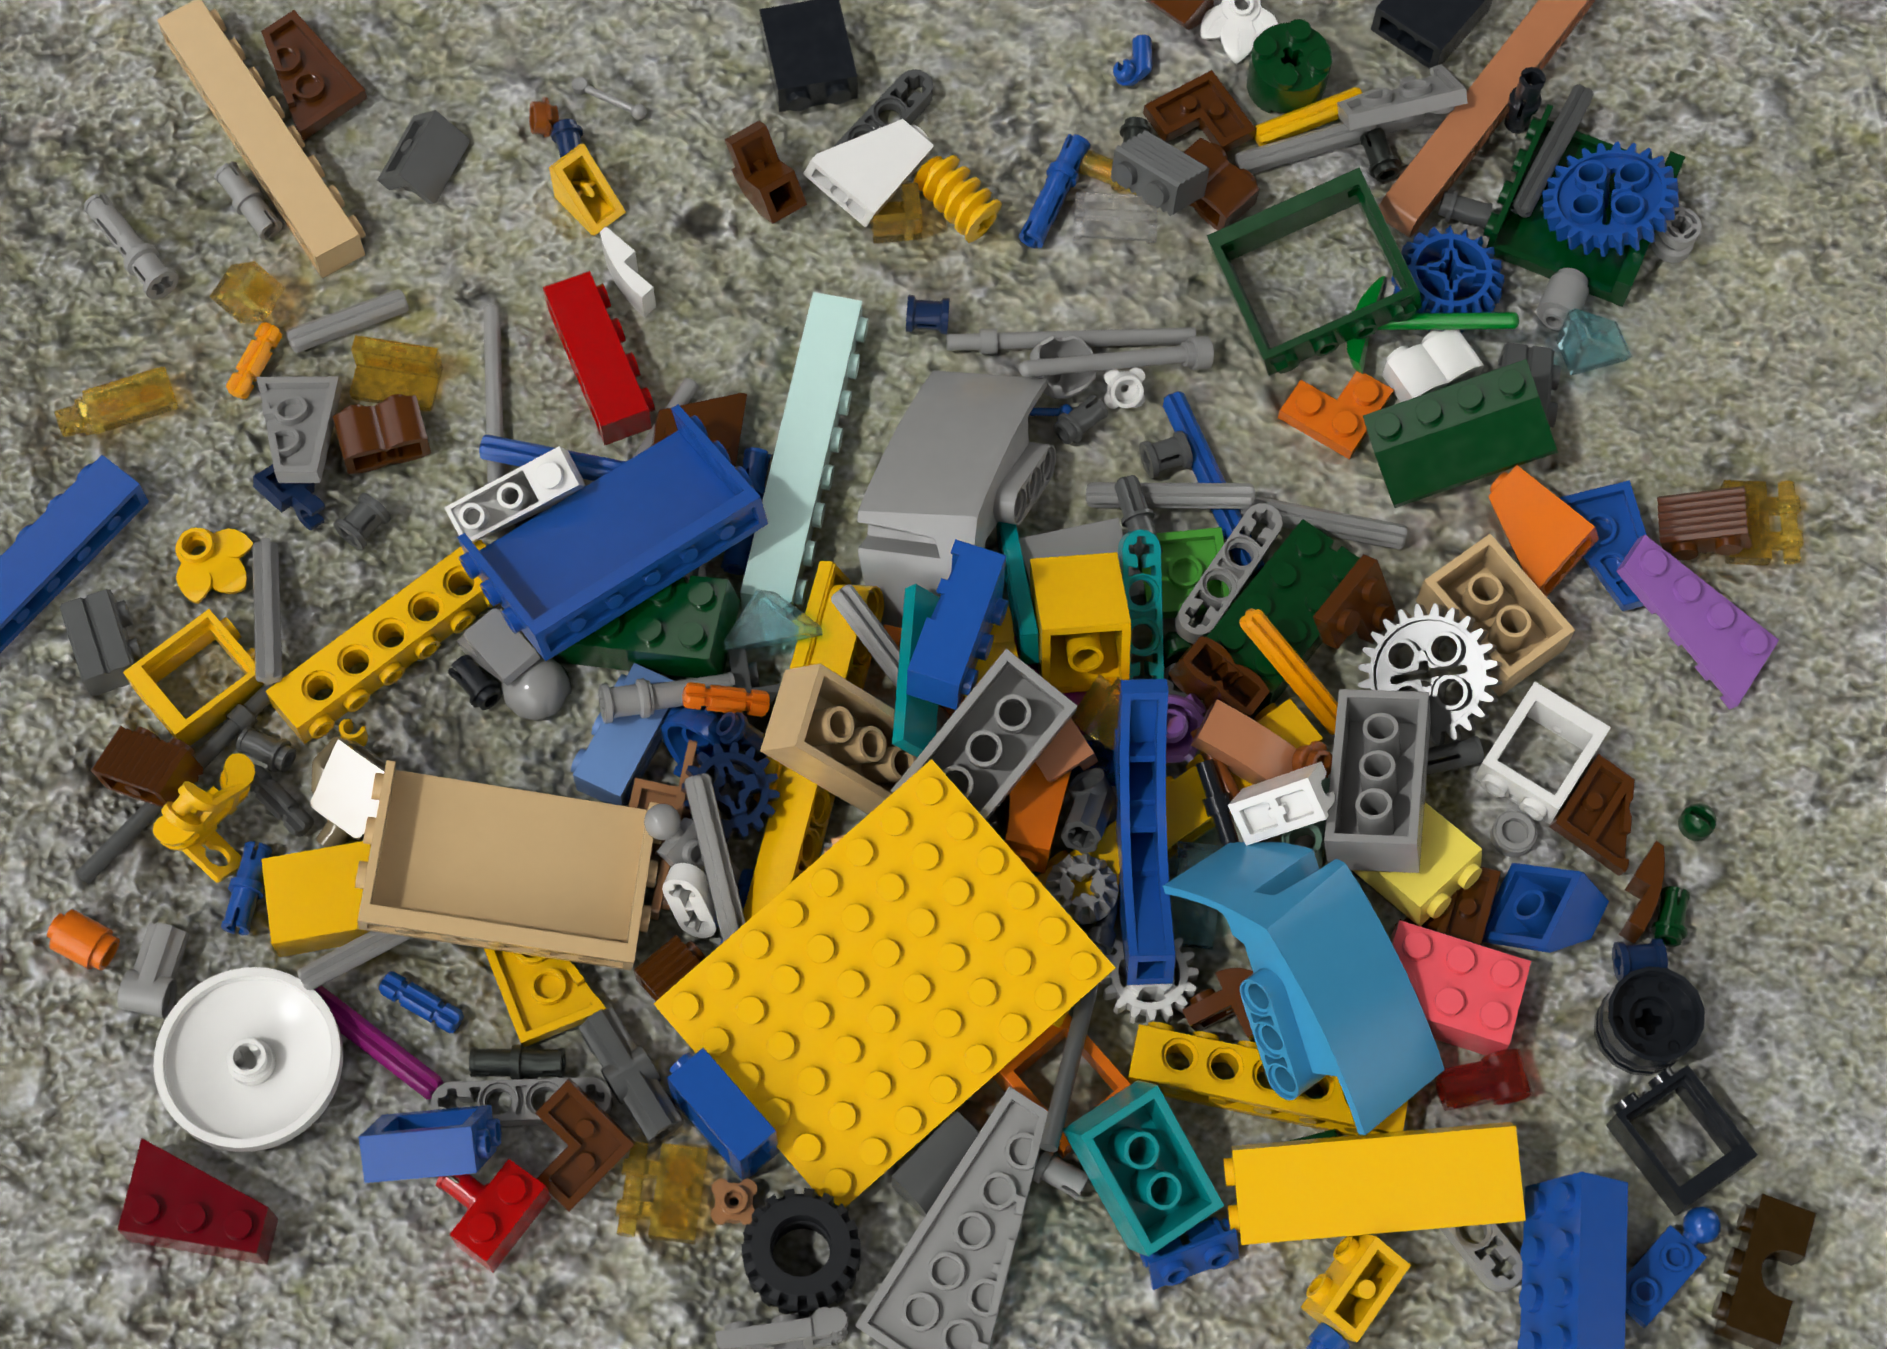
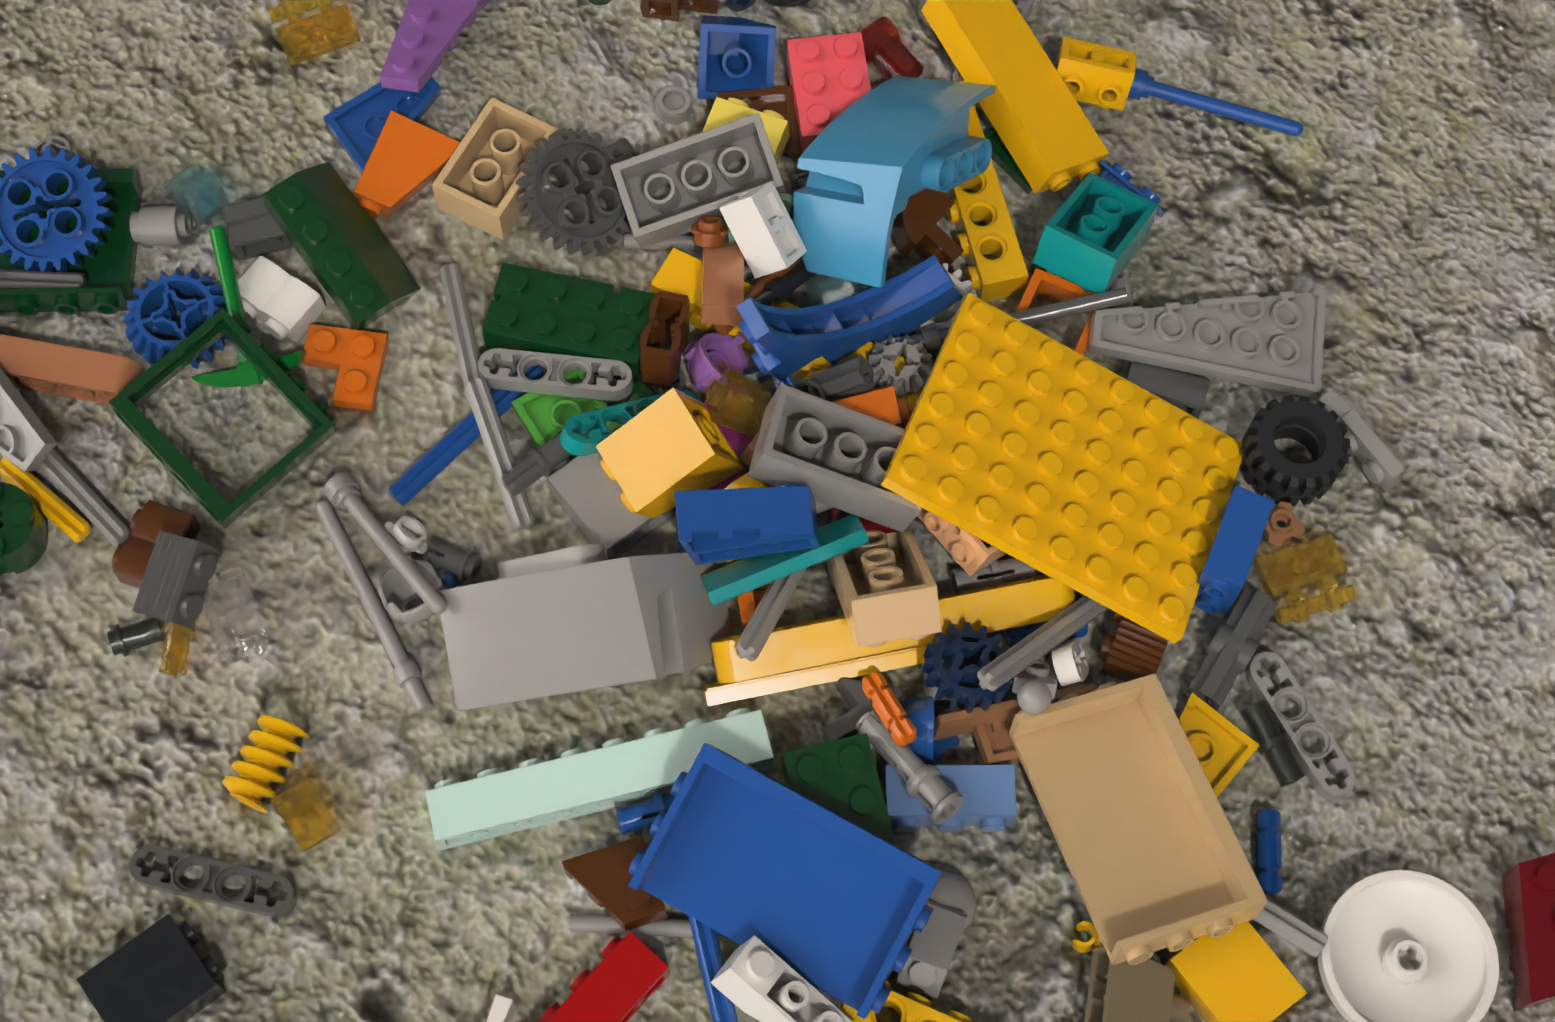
camera: 115 degrees left, 0 degrees up
magenta axle [314,985,444,1100] -> none
blue window [359,1105,502,1183] -> none
red brick [436,1159,551,1273] -> none
black pin [448,655,502,710] -> none
reddish brown plate [535,1077,636,1212] -> none
dark blue pin [716,712,767,761] -> none
clear light blue slope [724,589,823,651] -> none
reddish brown brick [725,121,807,224] -> none
white slope [803,119,934,228] -> none
dark blue bush [906,295,950,334] -> none
teal tile [996,522,1039,665] -> none
blue pin [1019,134,1091,249] -> none
blue arm [1113,35,1153,87] -> none
dark grey bush [1139,430,1193,479] -> none
reddish brown plate [1143,70,1256,153] -> none
light orange axle [1239,608,1338,735] -> none
reddish brown plate [1313,554,1397,649] -> none
pearl dark grey pin [1360,128,1401,182] -> none
dark grey pin [1438,190,1493,229] -> none
white window [1474,682,1611,824] -> none
reddish brown wing [1549,754,1635,876] -> none
reddish brown brick [1657,486,1753,561] -> none

